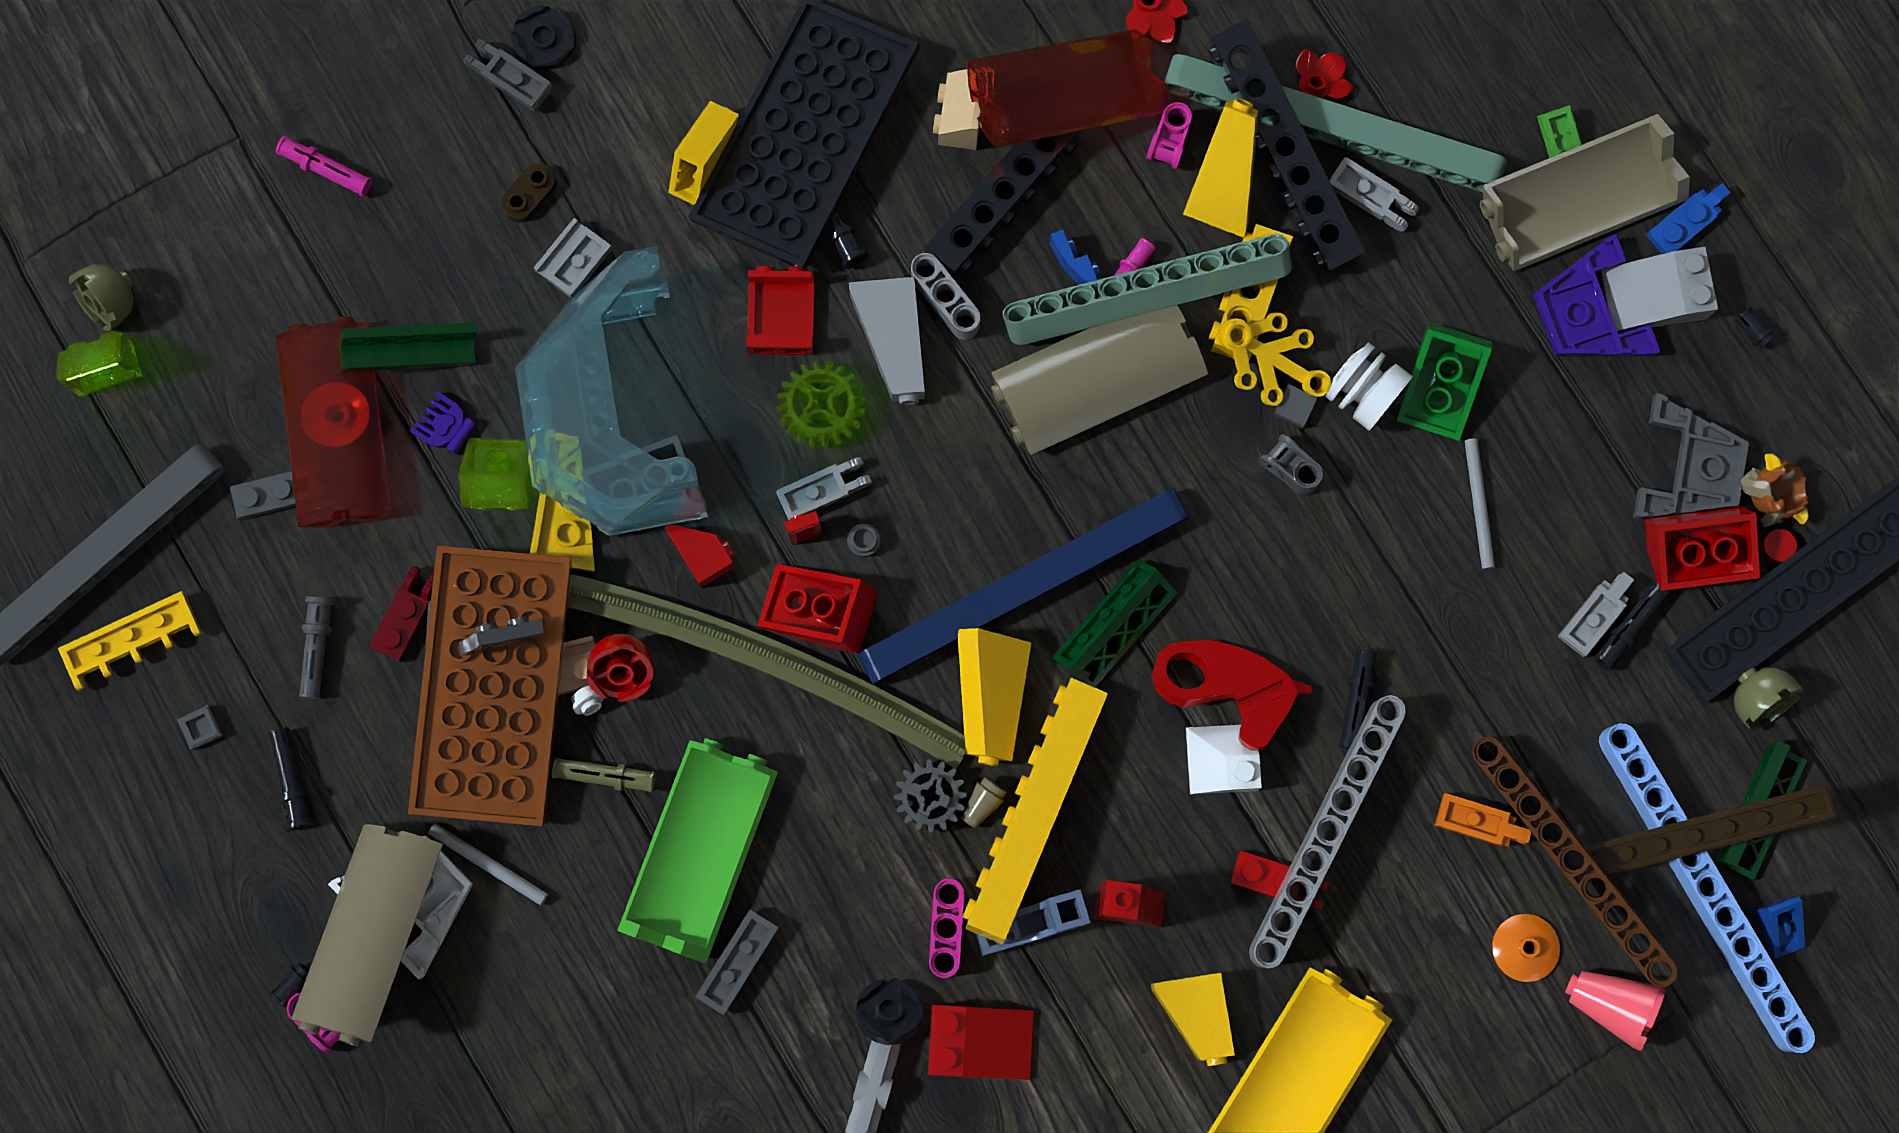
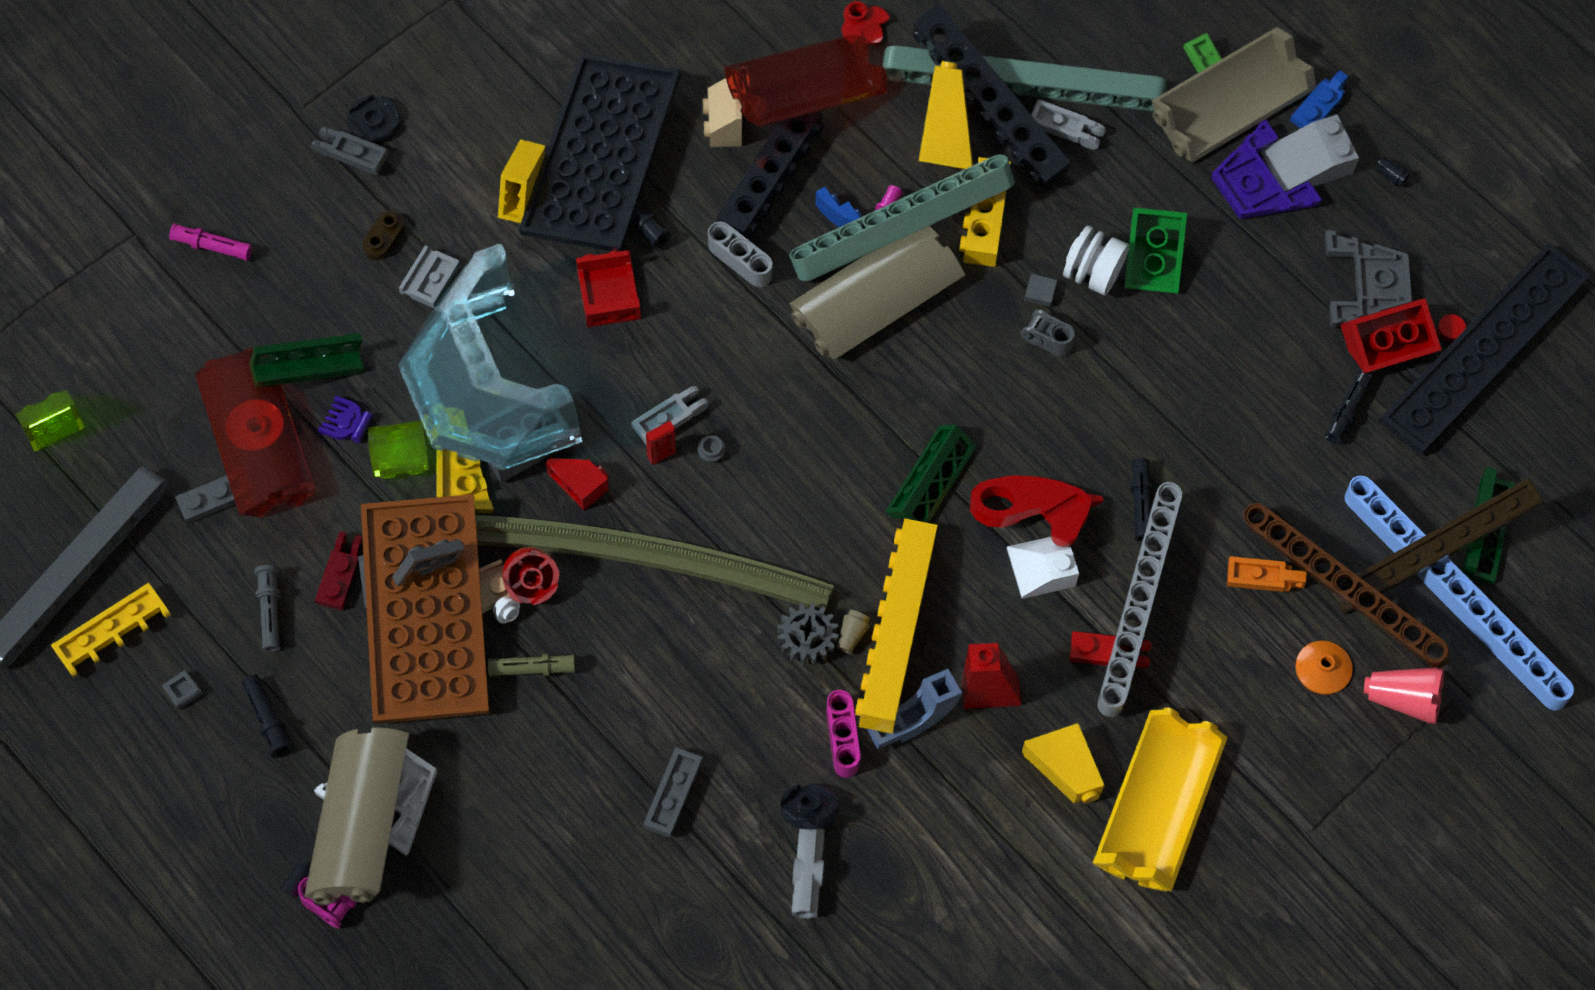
camera: 10 degrees left, 15 degrees down
olive cylinder [69,264,134,331] -> none
light grey bar [428,823,548,906] -> none
bright green cylinder [617,738,778,963] -> none
red slope [757,564,878,654] -> none
clear neon green gear [777,361,865,449] -> none
light grey slope [849,277,925,405] -> none
dark blue beam [858,487,1190,686] -> none
red slope [928,1005,1034,1080] -> none
yellow slope [958,628,1031,766] -> none
dark pink piece [1146,102,1192,169] -> none
yellow plant [1219,313,1331,406] -> none
red plate [1295,49,1353,100] -> none
light grey bar [1464,439,1495,570] -> none
light grey hinge [1557,572,1634,657] -> none
olive cylinder [1733,667,1804,731] -> none
dark orange hair [1741,453,1809,527] -> none
blue slope [1753,896,1805,959] -> none

